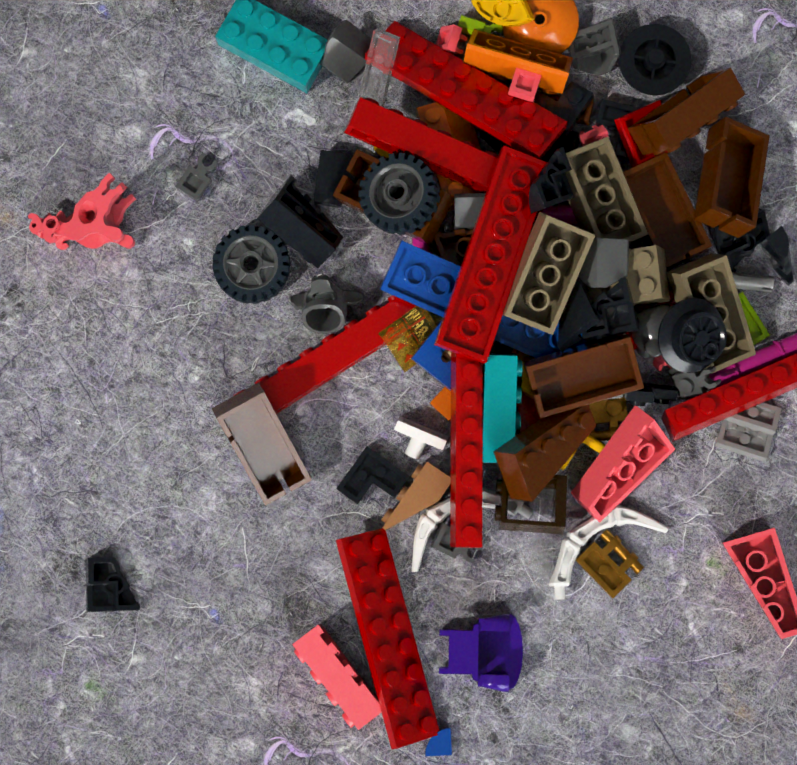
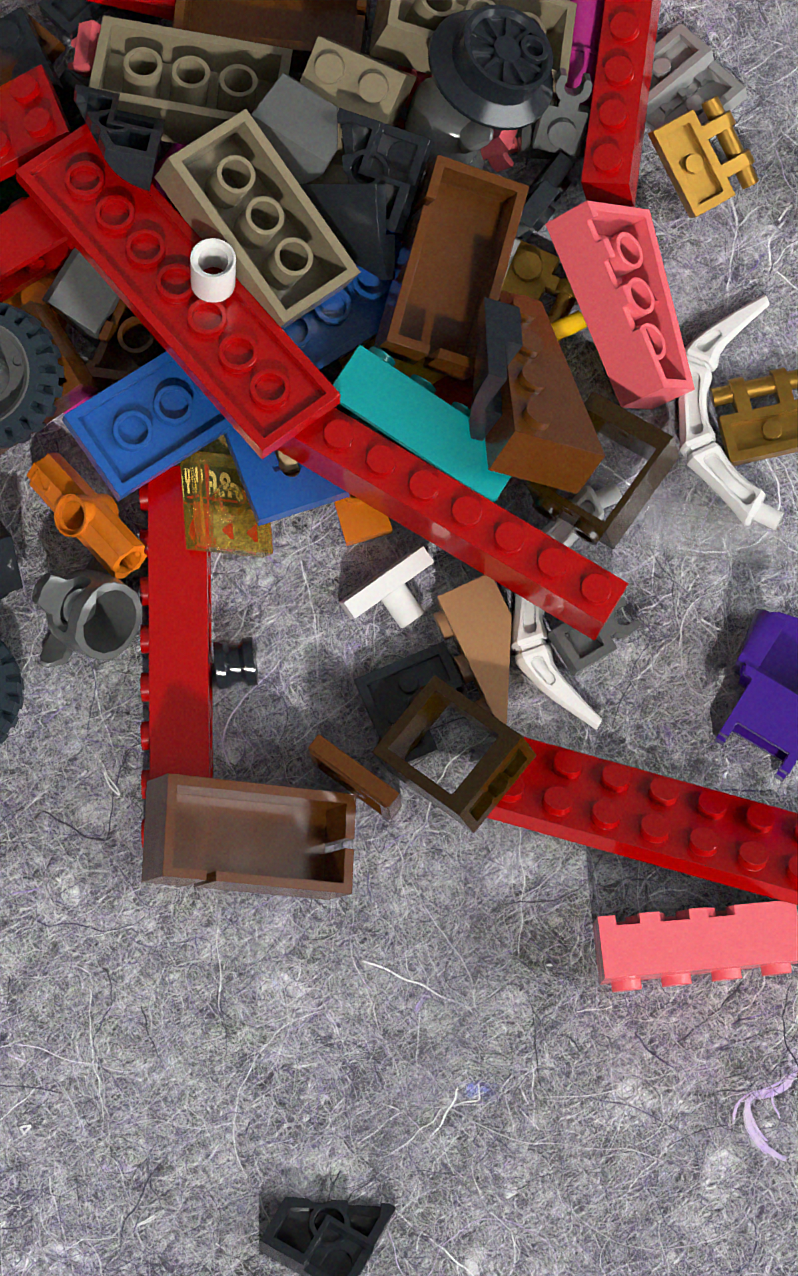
camera: 55 degrees left, 5 degrees down
none -> orange piece [26,453,147,579]
none -> white beam [190,238,236,303]
none -> black wheel [213,637,258,690]
none -> reddish brown tile [308,734,402,820]
none -> dark brown window [372,675,536,833]
none -> black slope [470,297,523,441]
none -> plate [647,95,759,218]

